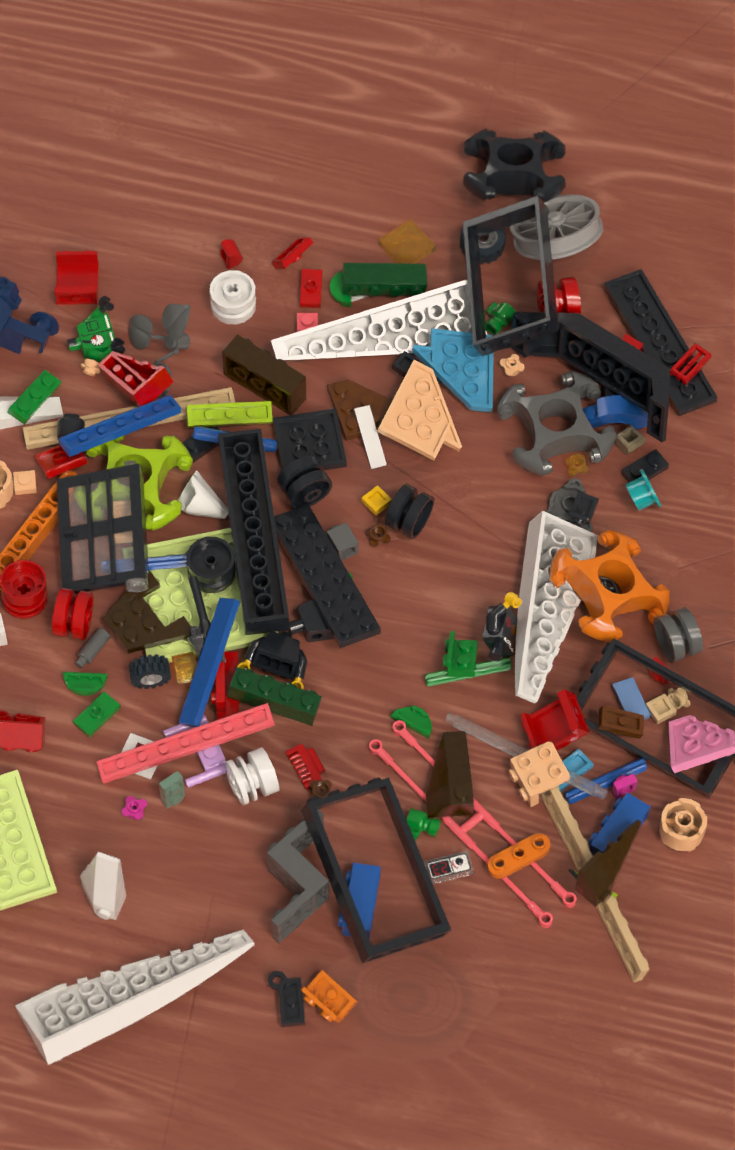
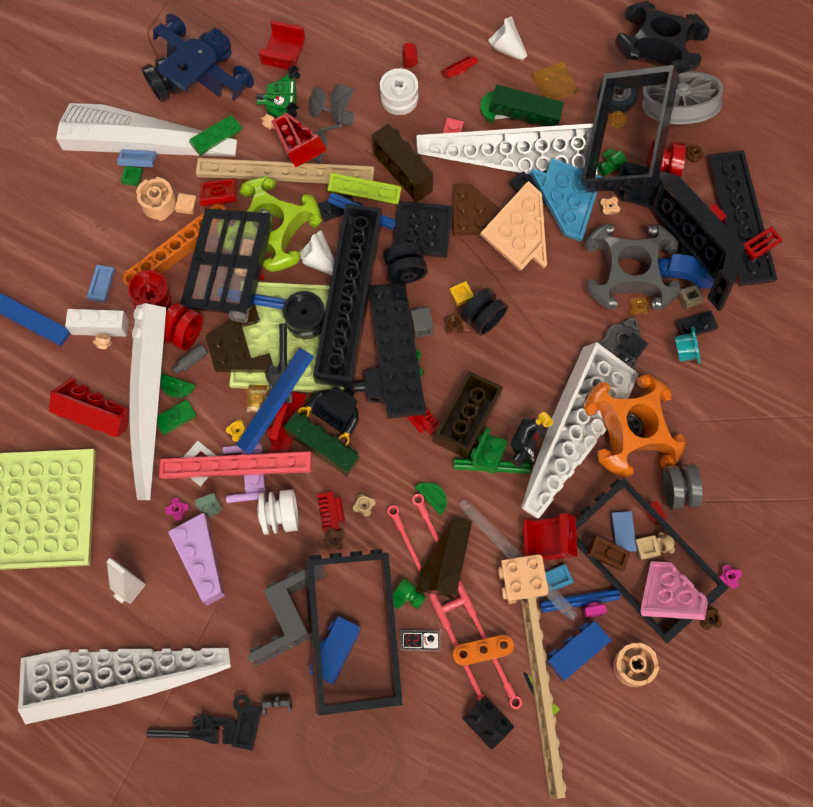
camera: 20 degrees right, 10 degrees up
black head [57,414,85,440] -> none
blue tile [59,395,181,457] -> none
black wheel [129,654,171,689] -> none
red plate [300,269,323,308] -> none
orange bracket [301,970,358,1023] -> none
white sticker [354,405,387,469] -> none
dark brown wedge [575,819,641,907] -> none
none -> white wedge [130,303,166,500]
none -> black piece [146,714,237,744]
none -> lavender wedge [168,513,225,606]
none -> yellow plate [226,420,247,442]
none -> black piece [262,694,293,716]
none -> tan plate [353,494,376,517]
none -> red piece [407,406,441,435]
none -> dark brown brick [433,371,503,459]
none -> black bracket [462,696,514,750]
none -> white hat [488,16,527,61]
none -> clear yellow plate [609,111,627,129]
none -> reddish brown plate [686,146,704,163]

